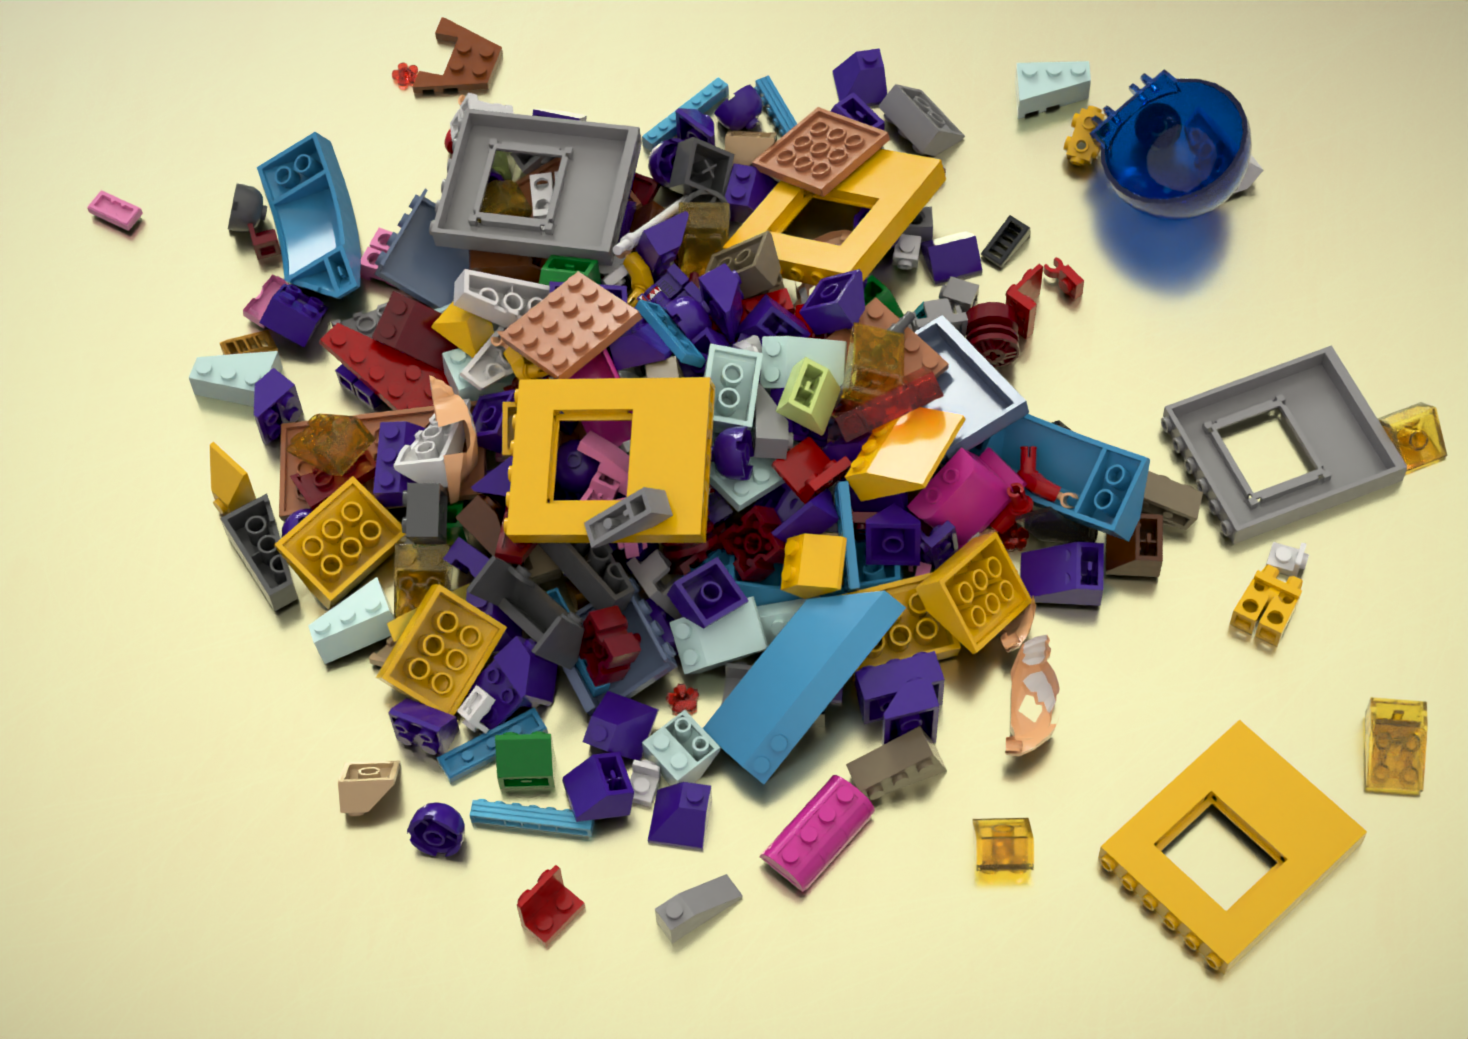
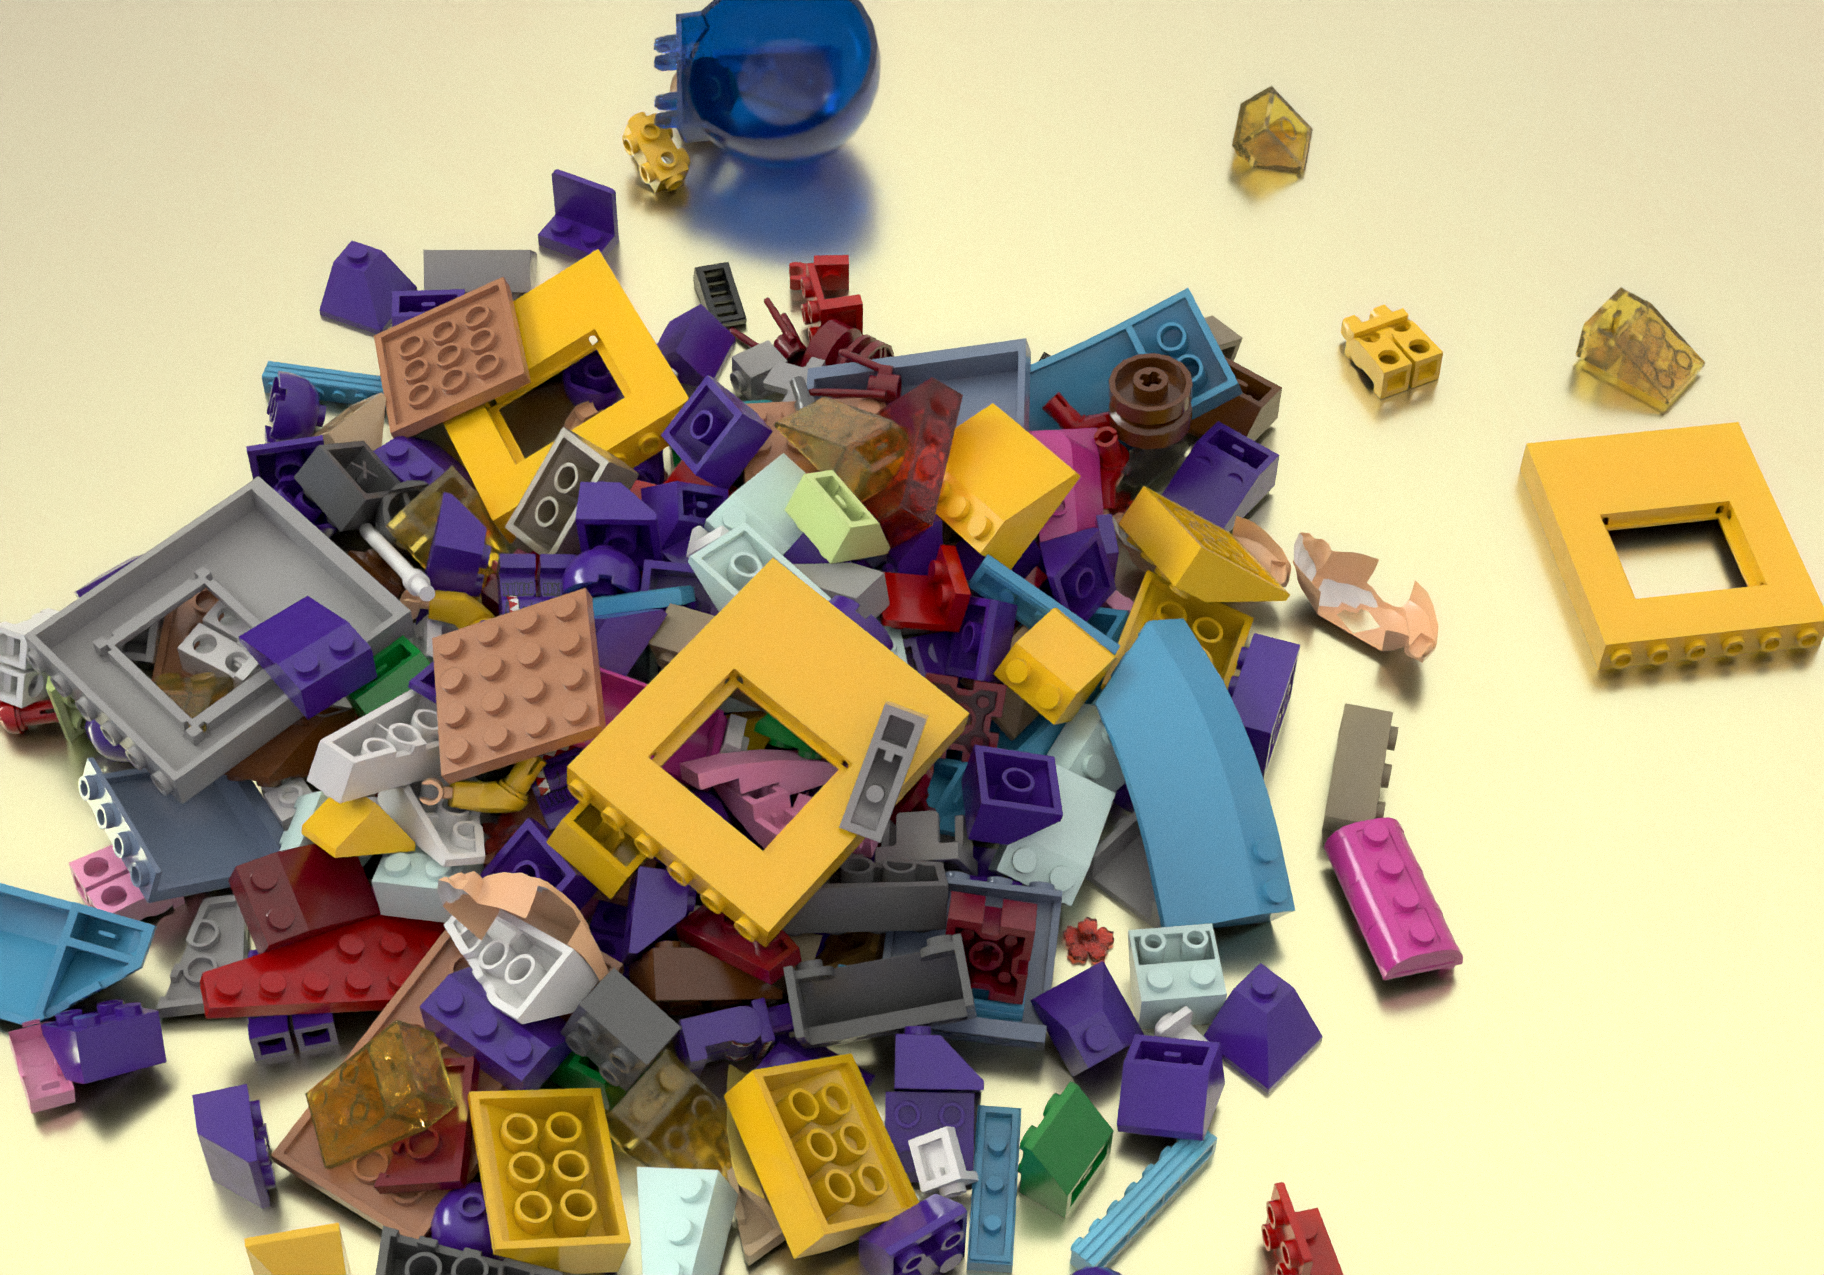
camera: 60 degrees left, 10 degrees down
light aqua wedge [188,351,283,407] -> none
pearl gold slope [219,330,278,355] -> none
medium azure piece [642,77,729,152] -> none
light grey slope [655,874,743,944] -> none
dark purple slope [882,677,939,745] -> none
clear yellow slope [972,818,1034,874] -> none
light aqua wedge [1015,61,1091,119] -> none
light grey panel [1161,345,1408,544] -> none
white bracket [1266,542,1309,577] -> none
none -> dark purple slope [238,596,377,719]
none -> dark purple bracket [538,169,619,260]
none -> dark red plant [729,297,807,367]
none -> dark red plant [808,349,902,405]
none -> reddish brown wheel [1109,353,1193,449]

